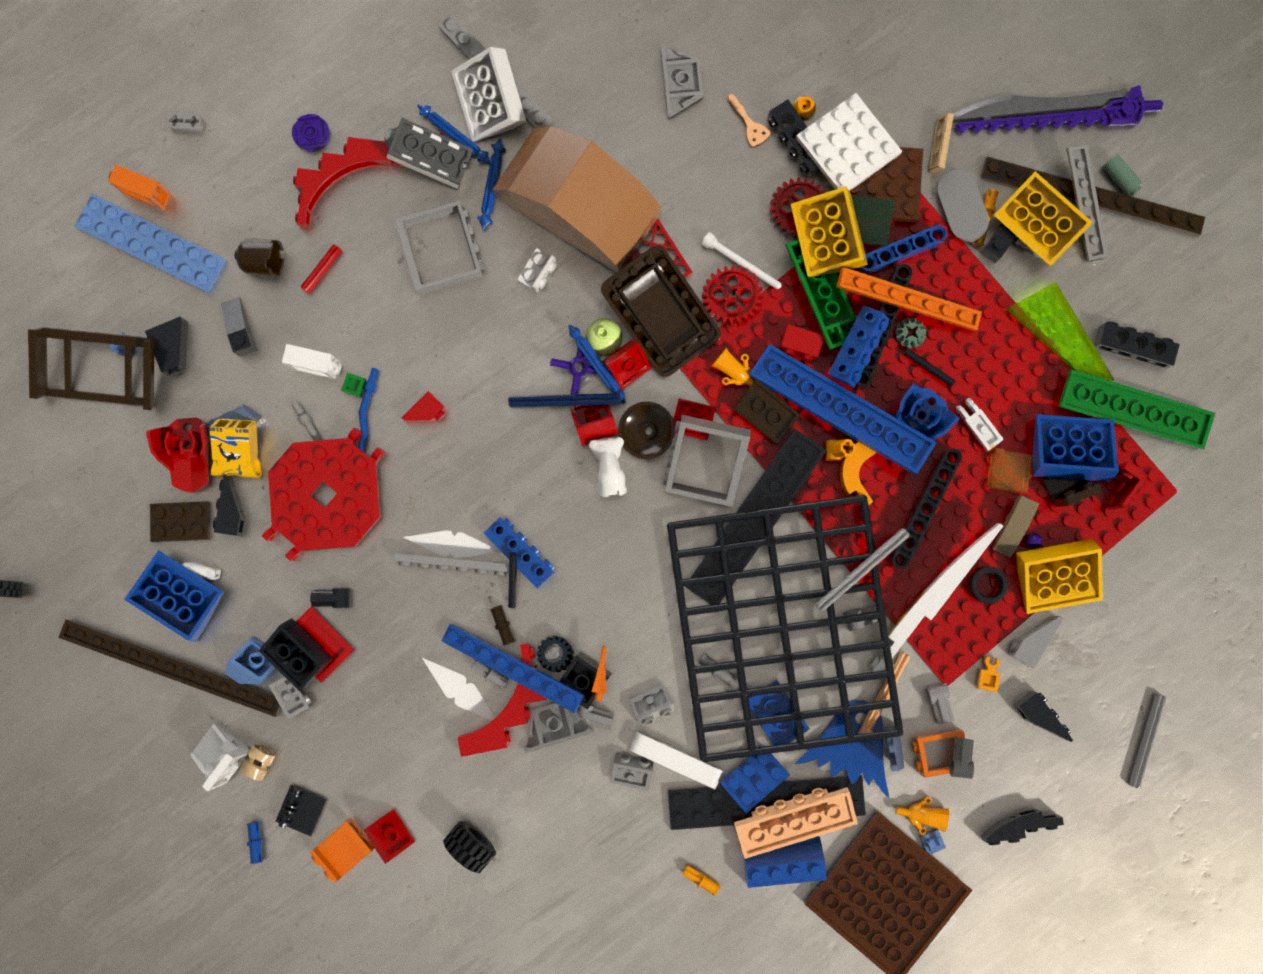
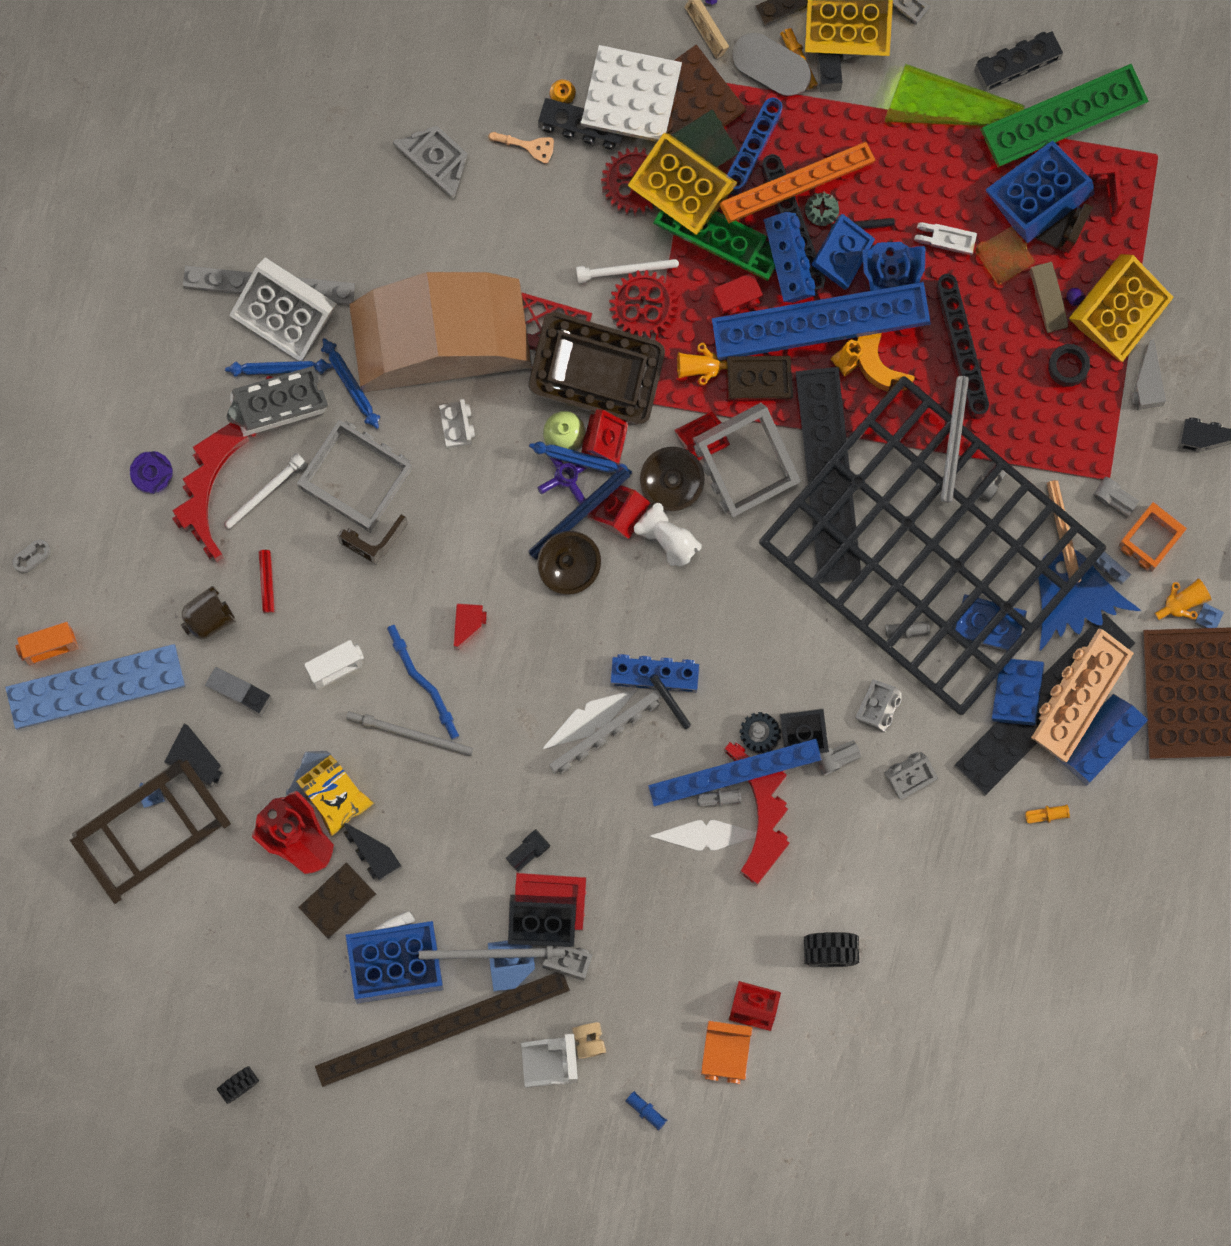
camera: 45 degrees left, 5 degrees down
red plate [262,428,386,561] -> none
black hinge [275,785,327,836] -> none
green plate [341,373,366,397] -> none
dark brown pin [490,605,515,646] -> none
light grey wing [524,703,594,753] -> none
orange piece [591,646,607,701] -> none
white beam [629,731,723,789] -> none
white slope [870,523,1003,672] -> none
dark grey piece [950,738,974,779] -> none
light orange plate [976,656,1001,692] -> none
none -> white piece [224,452,308,529]
none -> dark brown piece [337,514,408,565]
none -> light grey bar [419,946,565,960]
none -> dark brown dish [537,531,601,595]
none -> blue plate [811,214,875,290]

